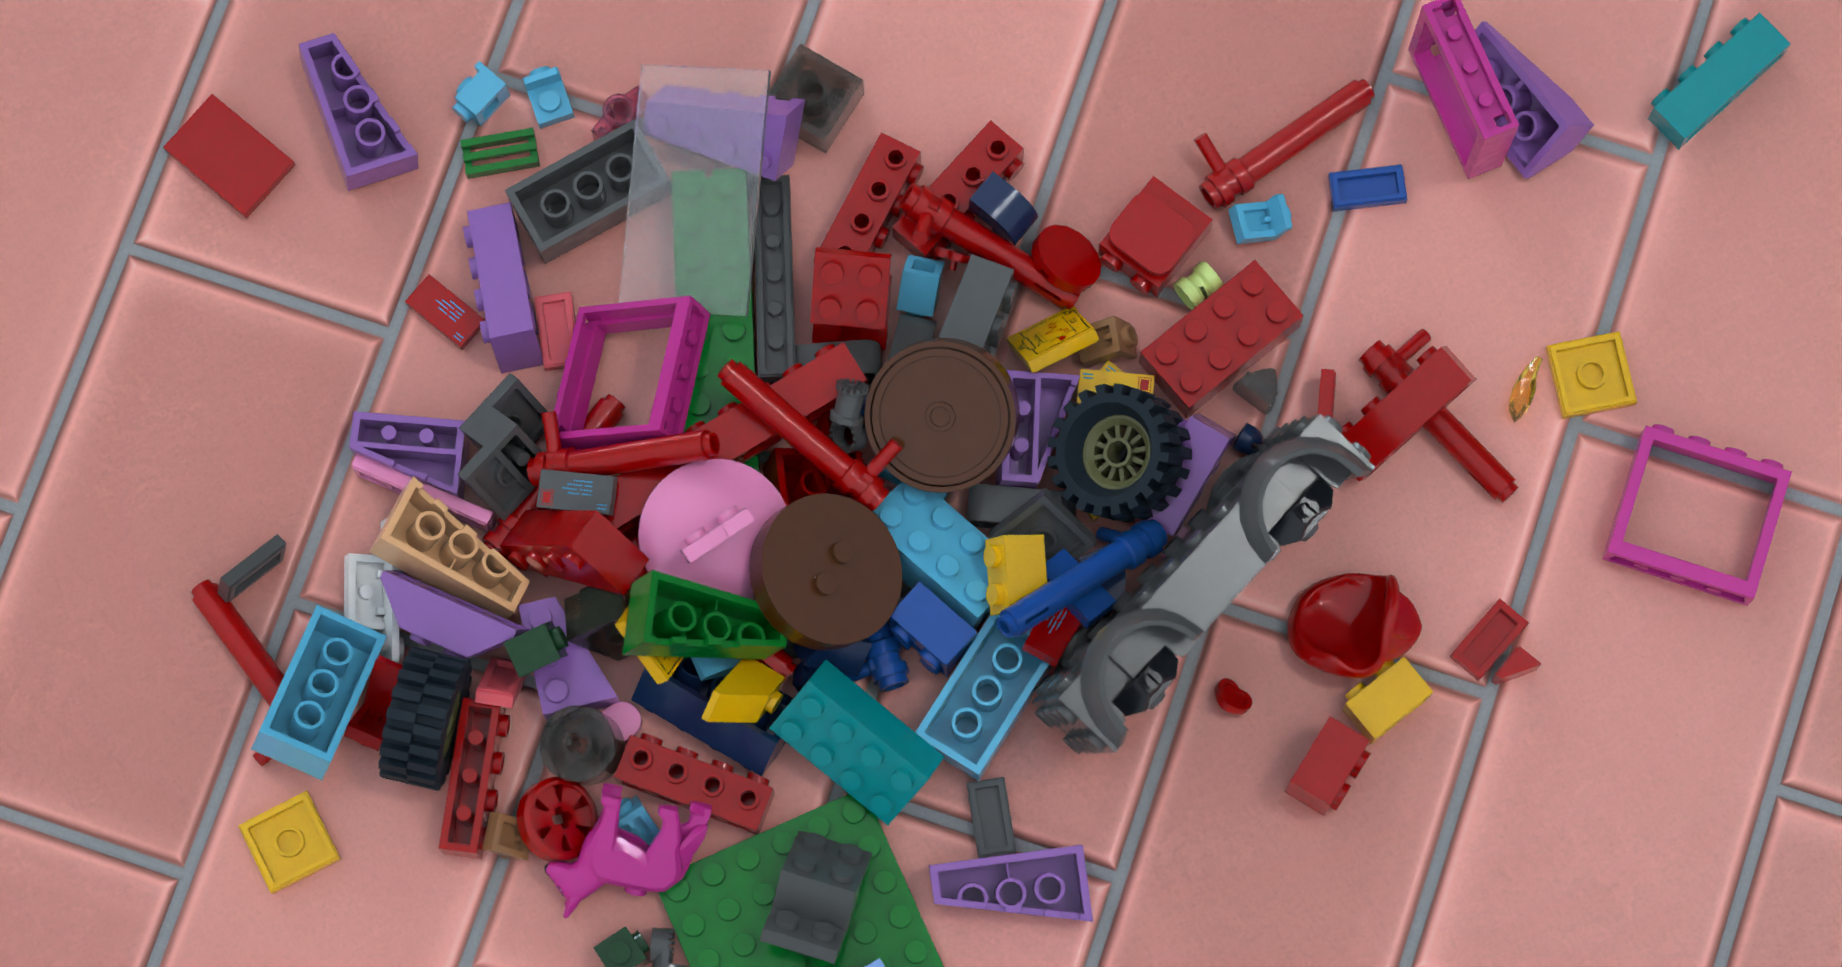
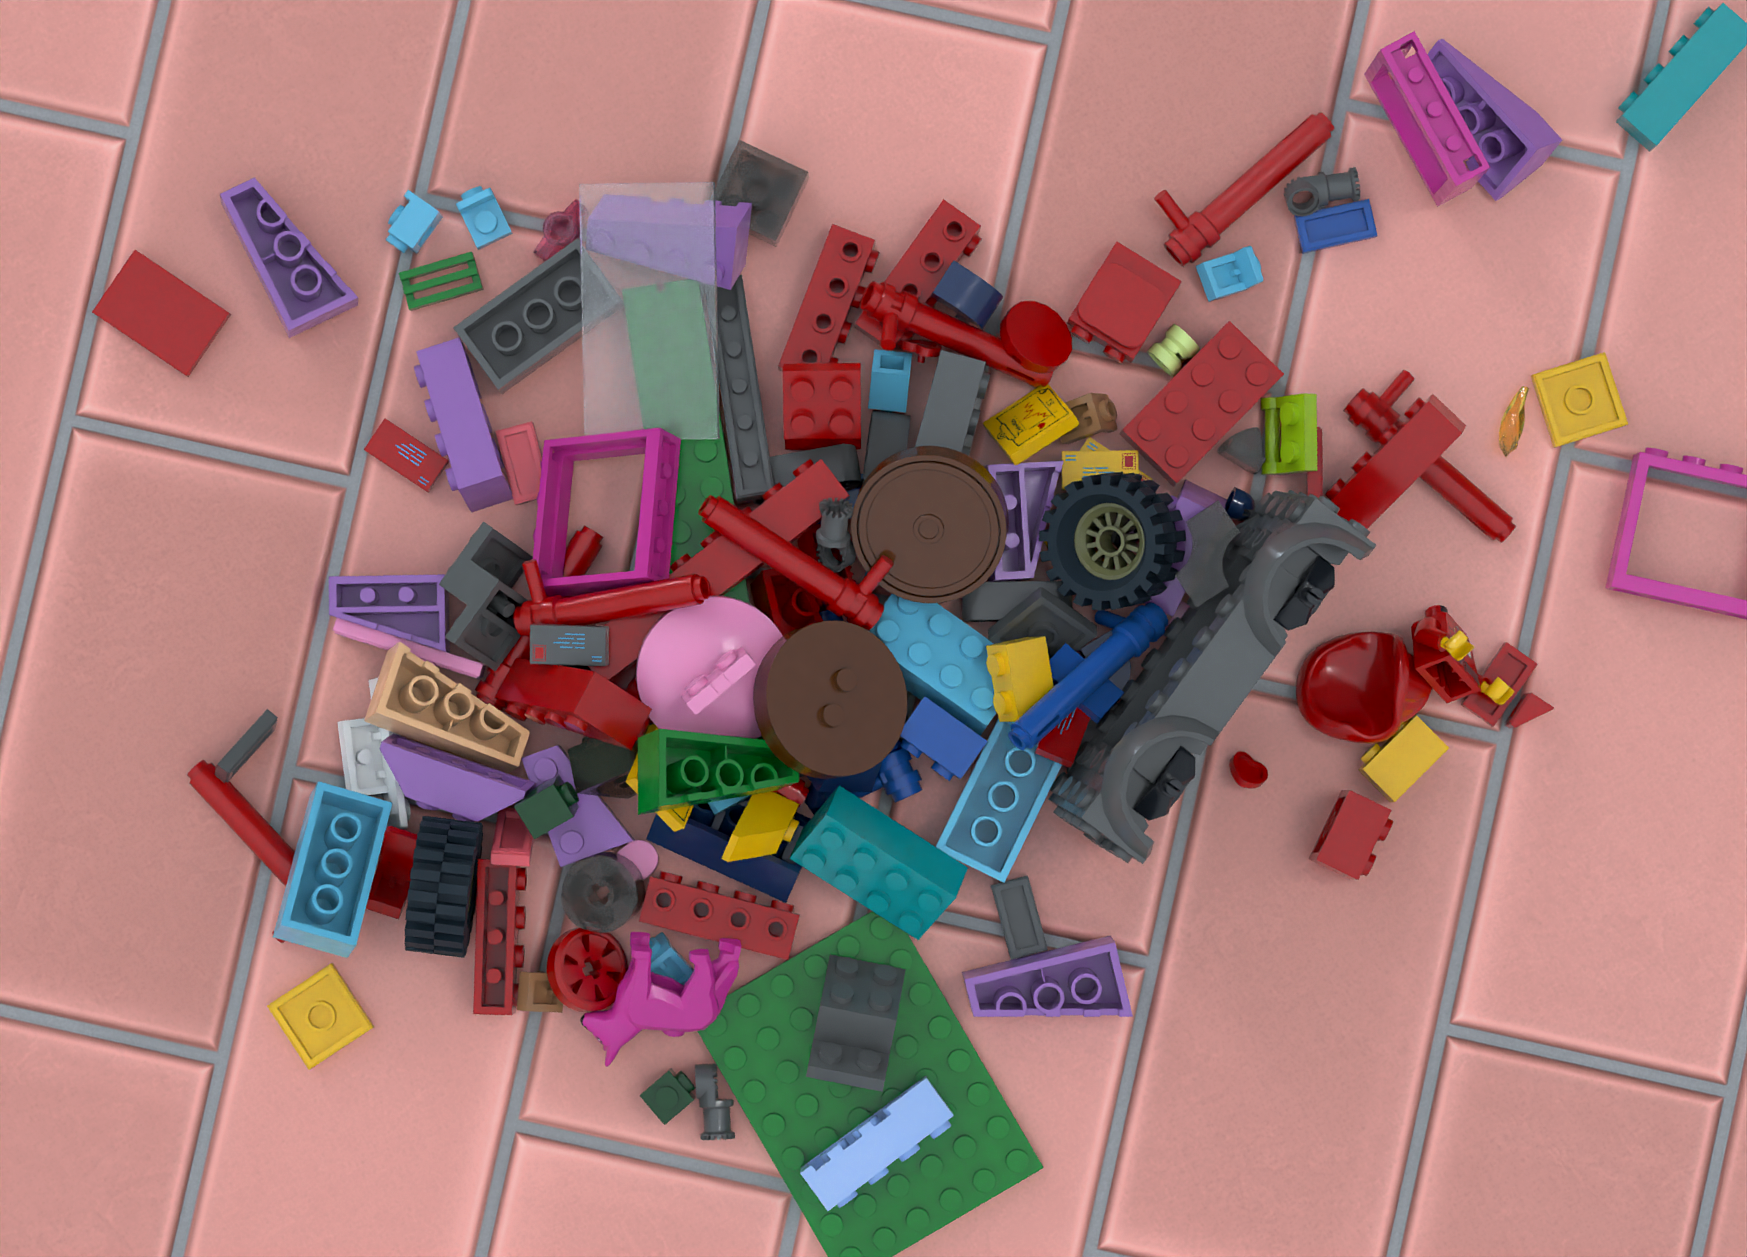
camera: 10 degrees left, 10 degrees up
none -> clear smoke tile [1175,500,1240,608]
none -> lime plate [1261,393,1317,475]
none -> dark grey connector [1284,167,1360,217]
none -> red torso [1411,605,1515,705]

